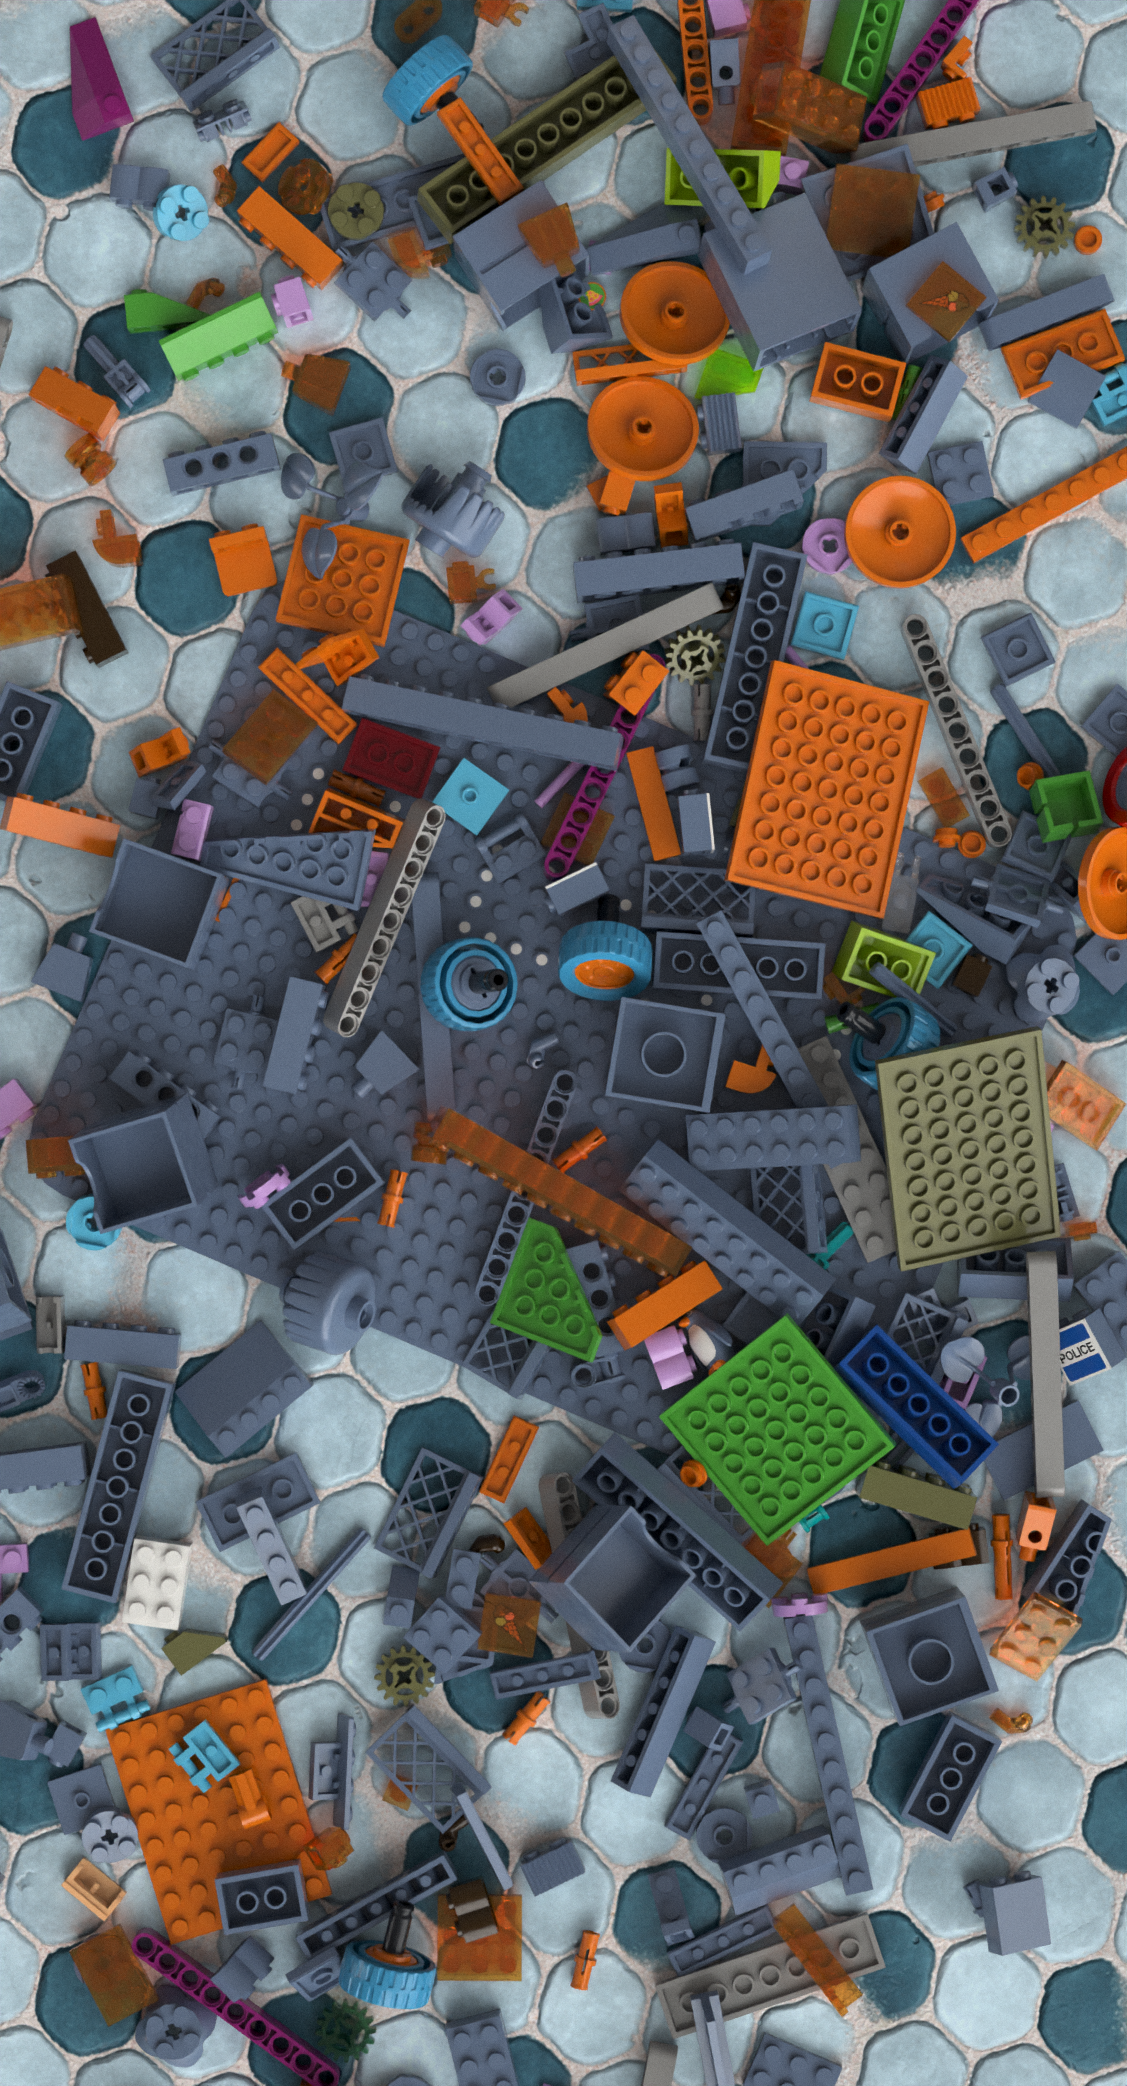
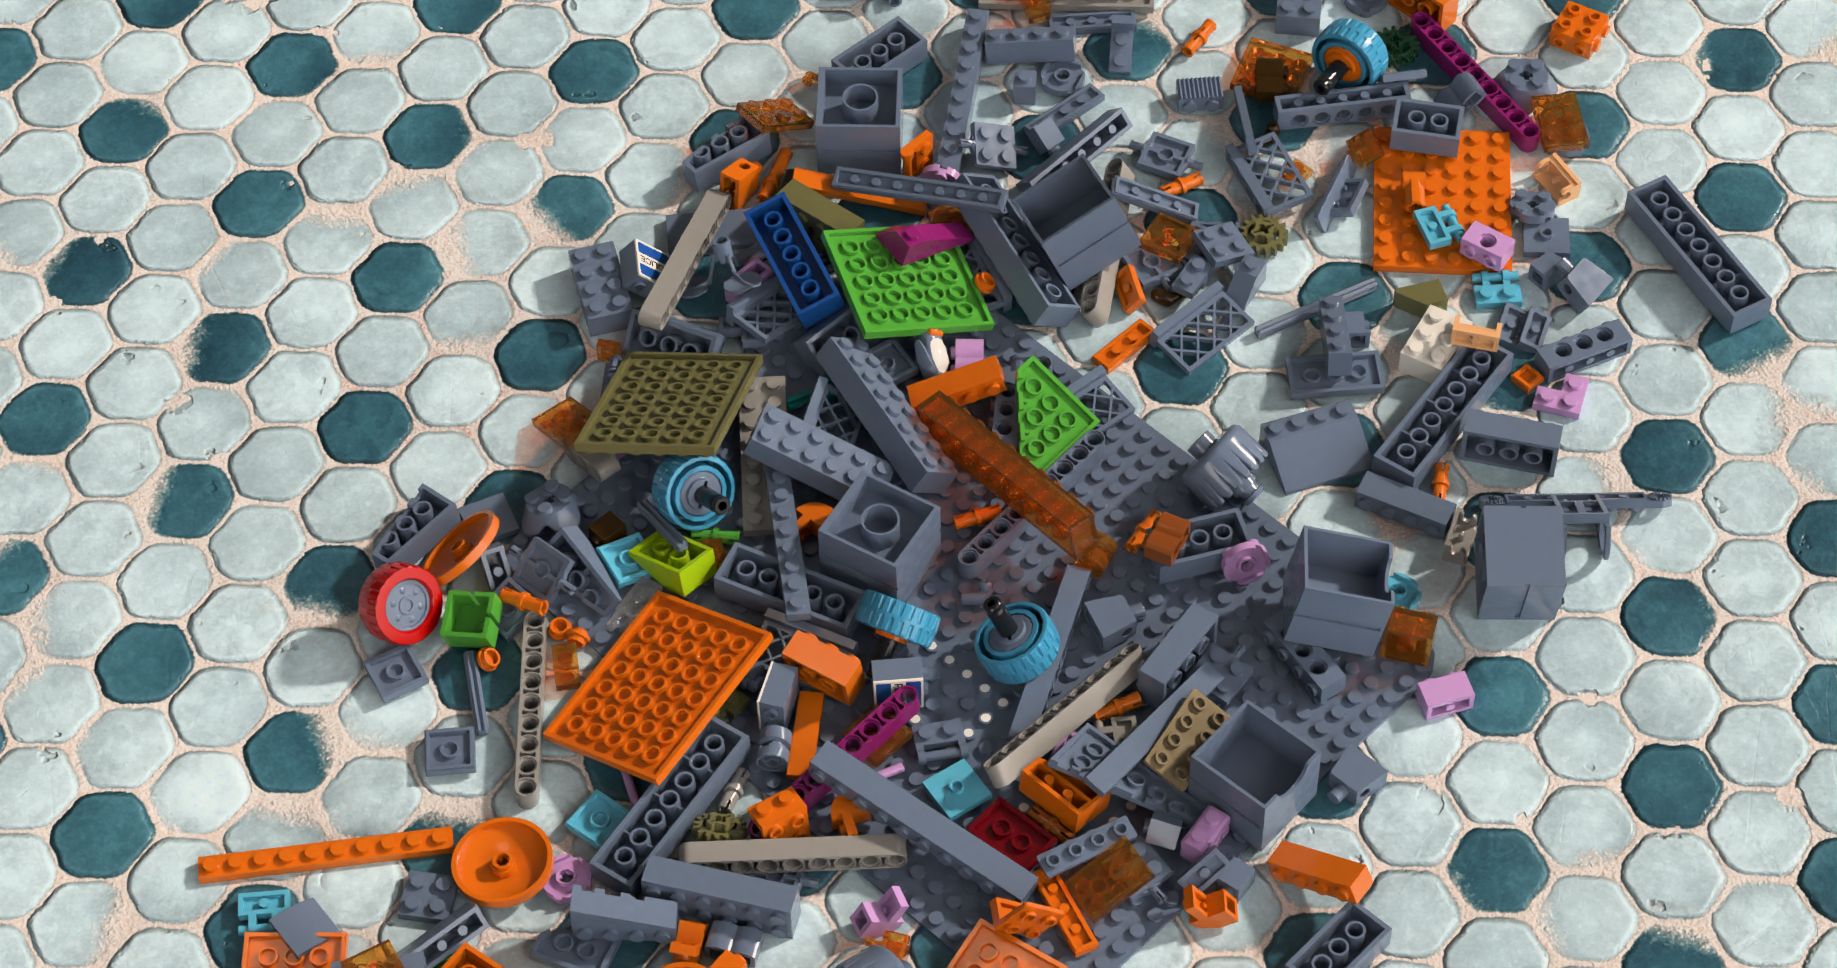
camera: 160 degrees left, 35 degrees down
none -> orange pin [499,587,549,616]
none -> orange brick [782,629,866,707]
none -> sand blue tile [831,166,1009,214]
none -> magenta wedge [875,222,974,266]
none -> orange plate [900,129,933,177]
none -> sand blue bracket [1036,816,1137,879]
none -> sand blue tile [1083,662,1225,798]
none -> sand blue plate [1129,131,1204,180]
none -> dark orange brick [1141,511,1191,567]
none -> dark tan bracket [1143,688,1230,793]
none -> sand blue brick [1143,811,1184,850]
none -> sand blue brick [1345,311,1371,348]
none -> light nougat hinge [1450,315,1502,352]
none -> lavender brick [1459,221,1515,272]
none -> orange tile [1510,363,1544,394]

